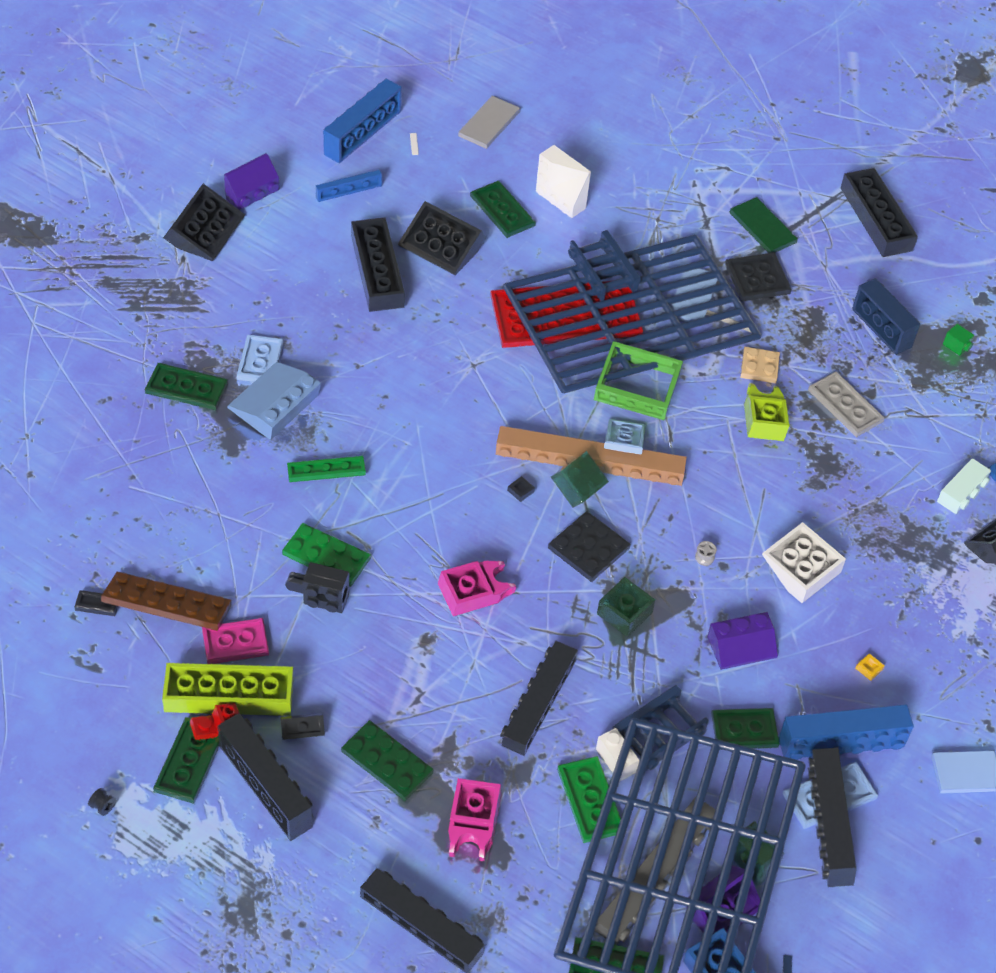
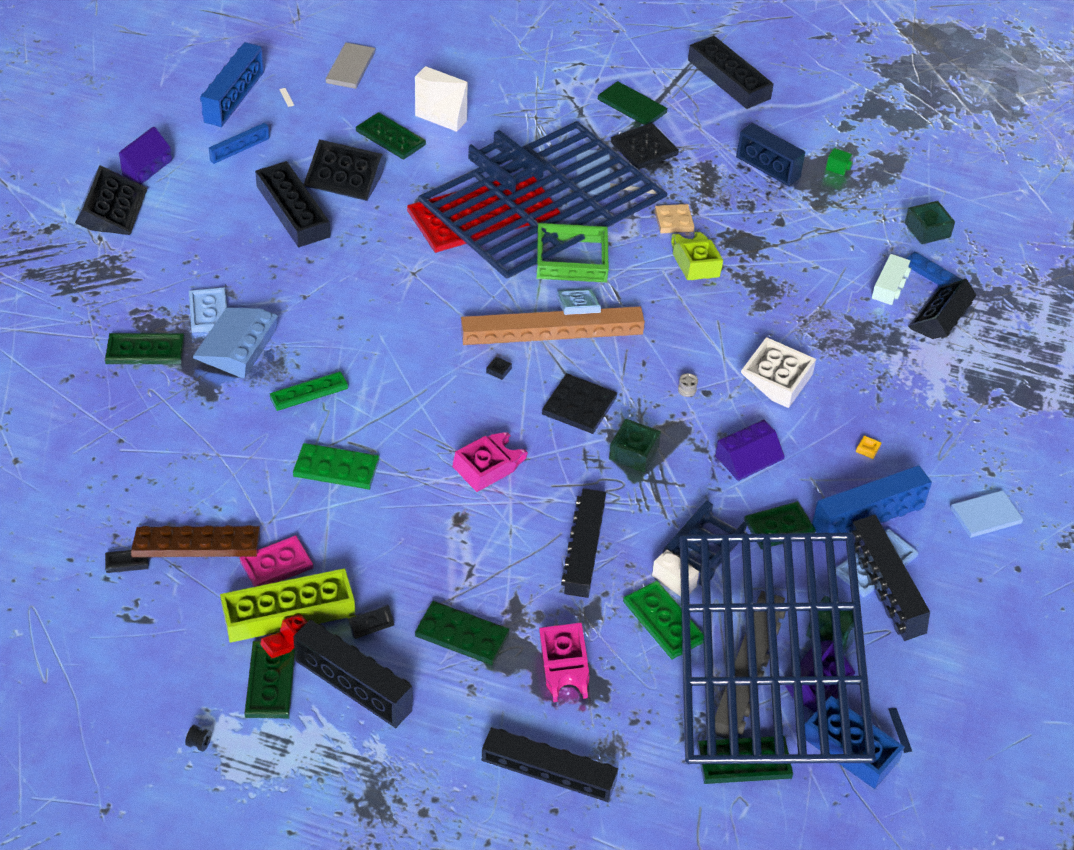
camera: 15 degrees left, 5 degrees down
black brick [285,562,349,613] -> none
clear green brick [551,451,609,508] -> none
light grey tile [808,371,885,437] -> none

